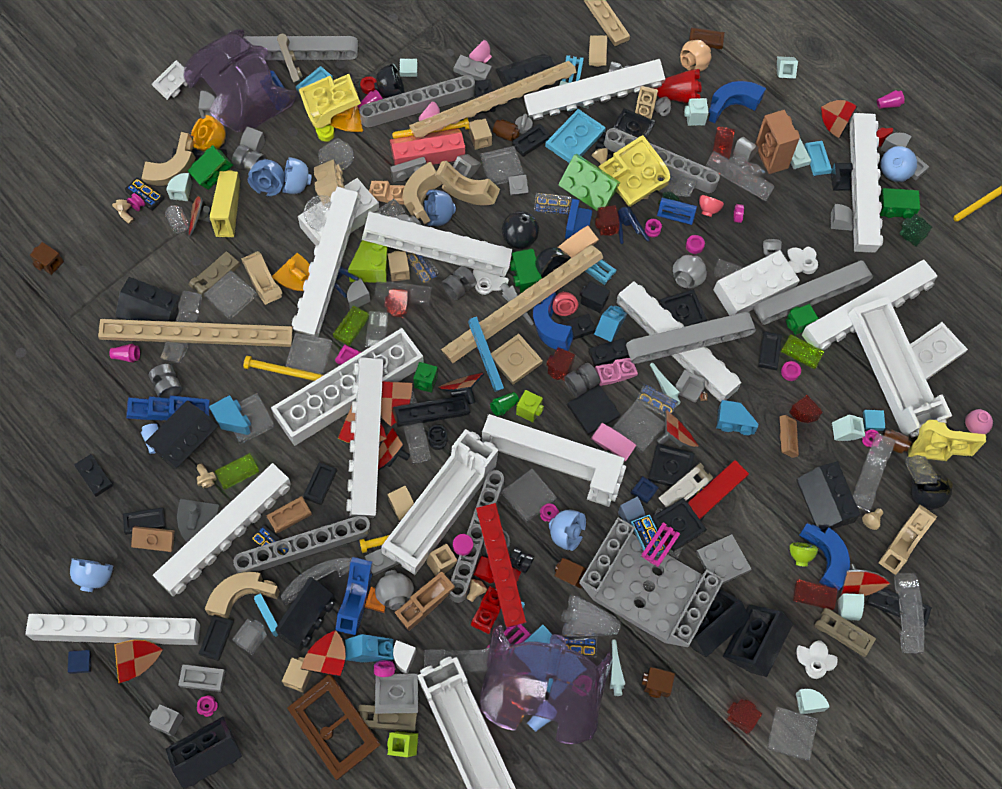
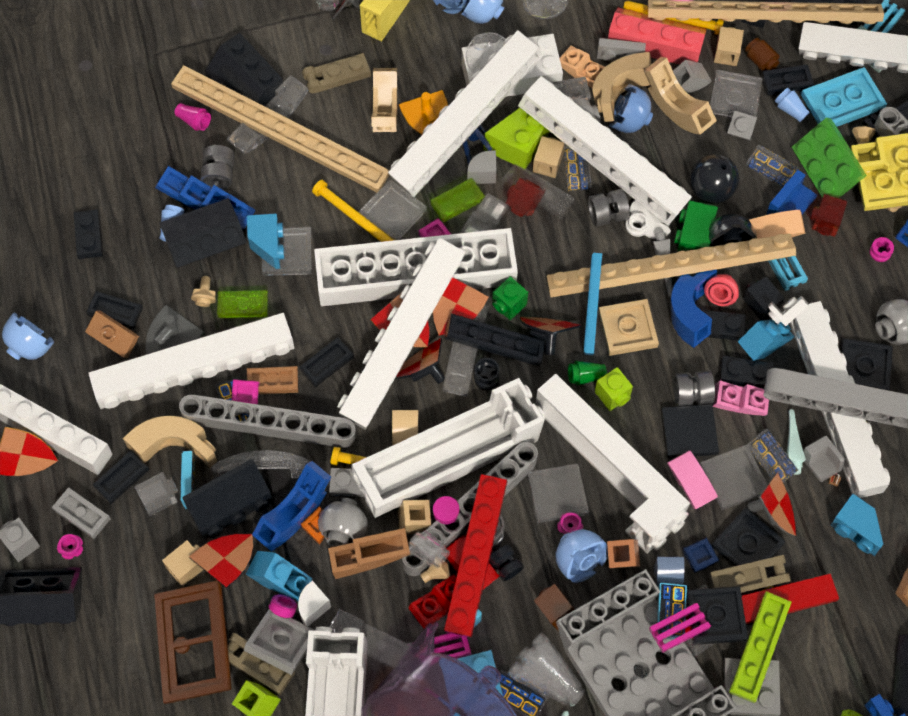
camera: 30 degrees right, 0 degrees up
clear tile [204,270,257,319] -> none
tan arch [314,159,345,205] -> none
light grey tile [515,114,533,134] -> none
clear red brick [546,347,575,381] -> none
dark blue plant [616,207,650,244] -> none
none -> dark pink tile [232,380,260,405]
none -> clear brick [409,530,450,569]
none -> nougat brick [607,539,640,568]
none -> lime tile [728,591,791,703]
none -> white bracket [768,296,809,326]
none -> light blue cone [775,88,810,122]

